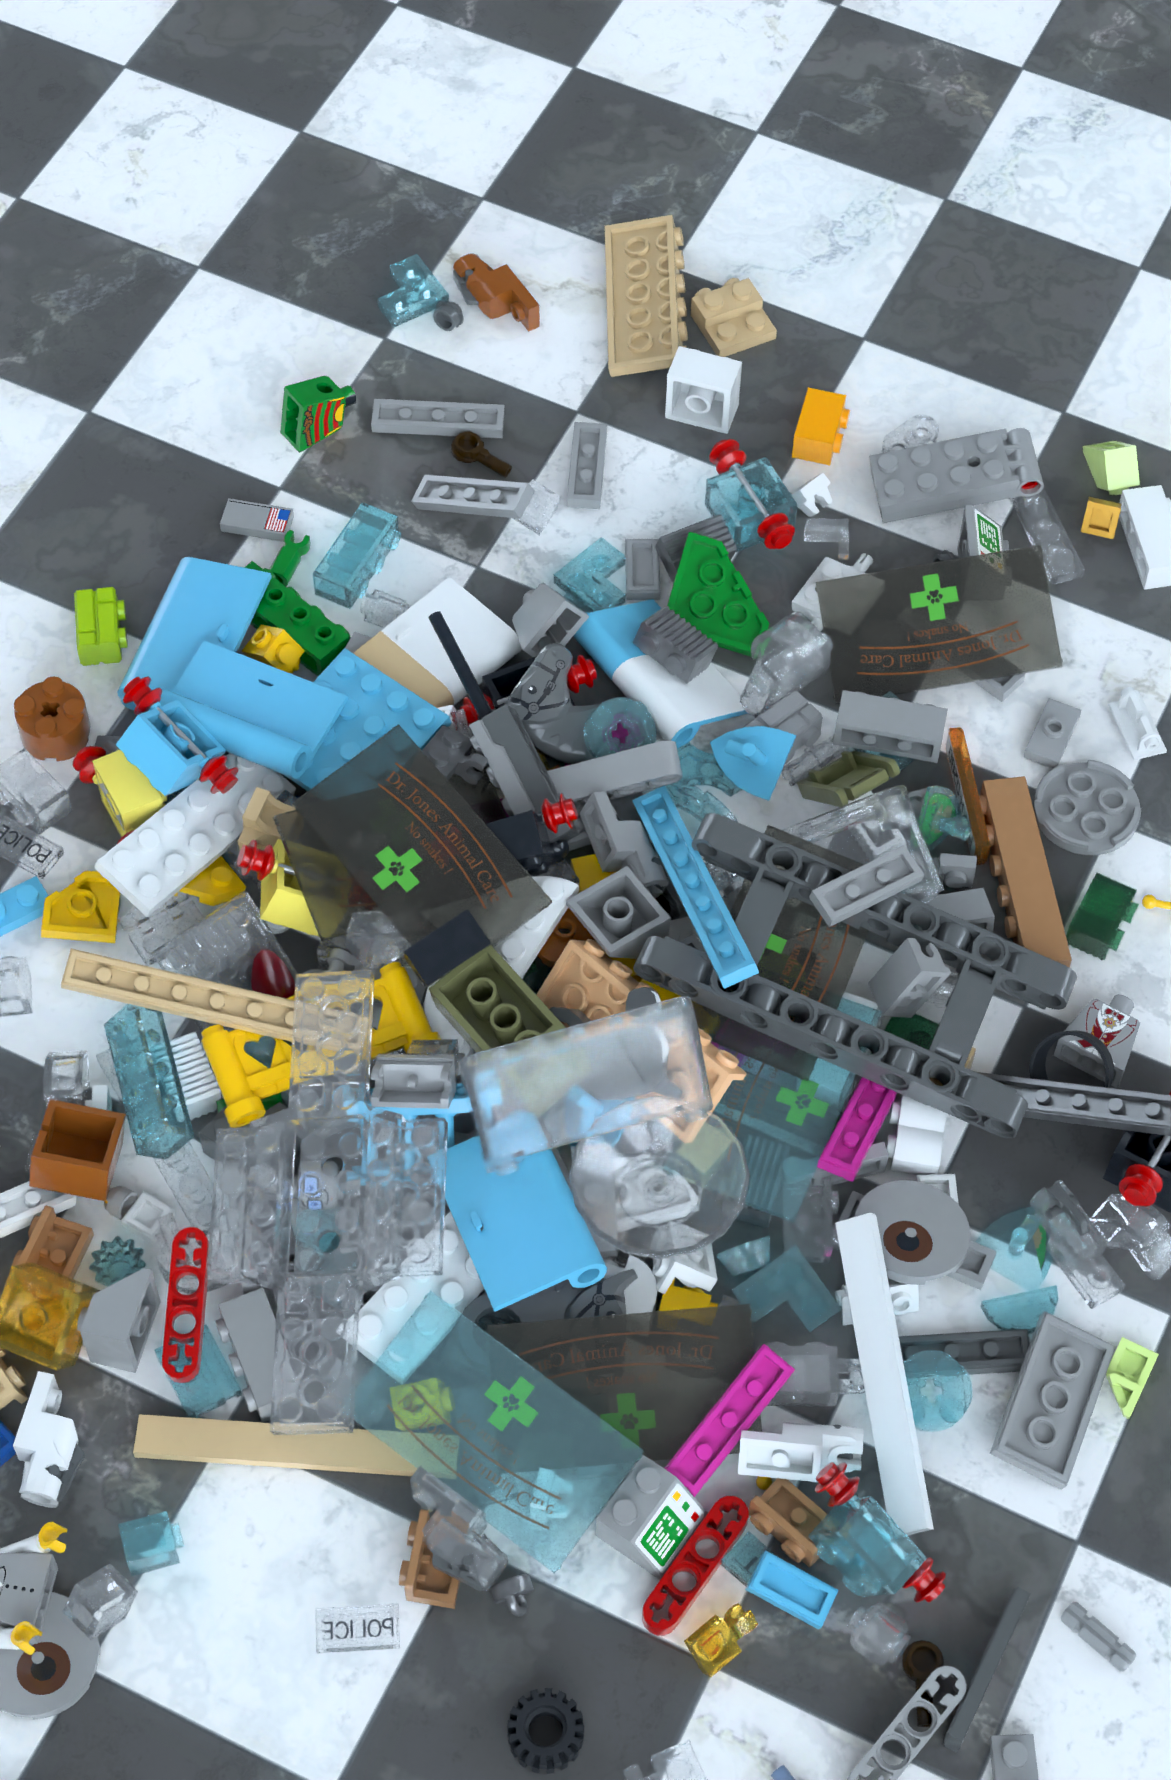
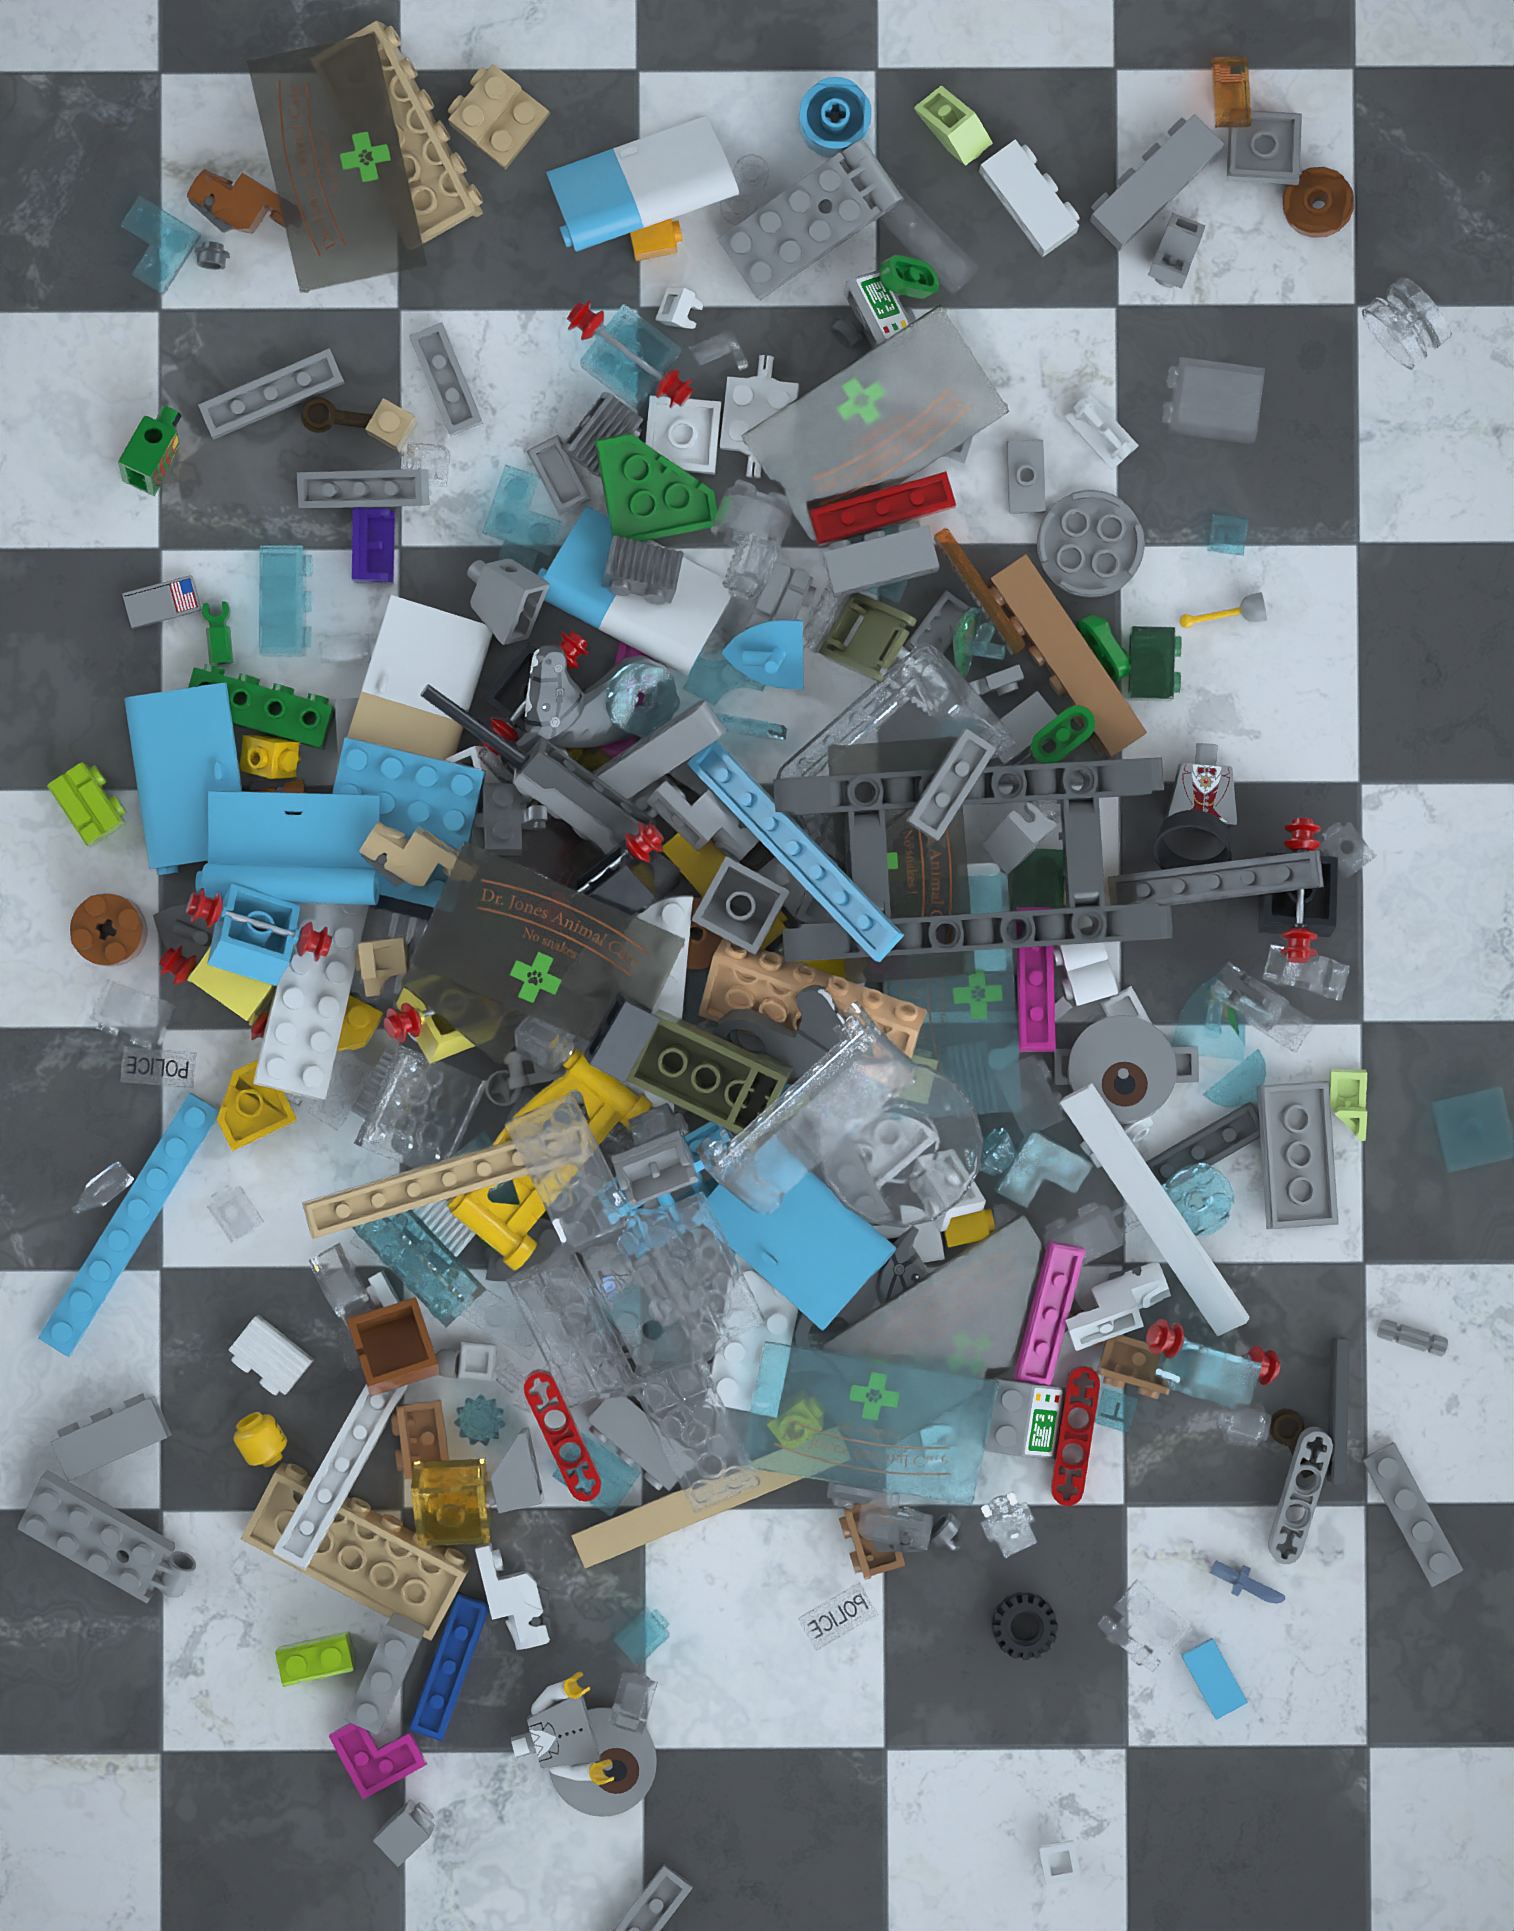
camera: 30 degrees left, 30 degrees up
dark red arm [251,948,297,999] -> none
white brick [665,346,742,434] -> none
clear yellow plate [684,1603,759,1678] -> none
medium azure tile [745,1550,839,1629] -> none
tile [1081,497,1122,539] -> none
none -> clear smoke piece [247,34,427,293]
none -> dark purple hinge [351,507,395,584]
none -> tan plate [359,821,480,887]
none -> tan brick [365,398,417,453]
none -> door [546,115,739,252]
none -> white plate [645,395,721,475]
none -> medium azure brick [799,77,871,157]
none -> red tile [808,471,956,547]
none -> green plate [880,255,939,299]
none -> clear brick [980,1492,1037,1558]
none -> green plate [1031,705,1095,764]
none -> green plate [1076,614,1131,682]

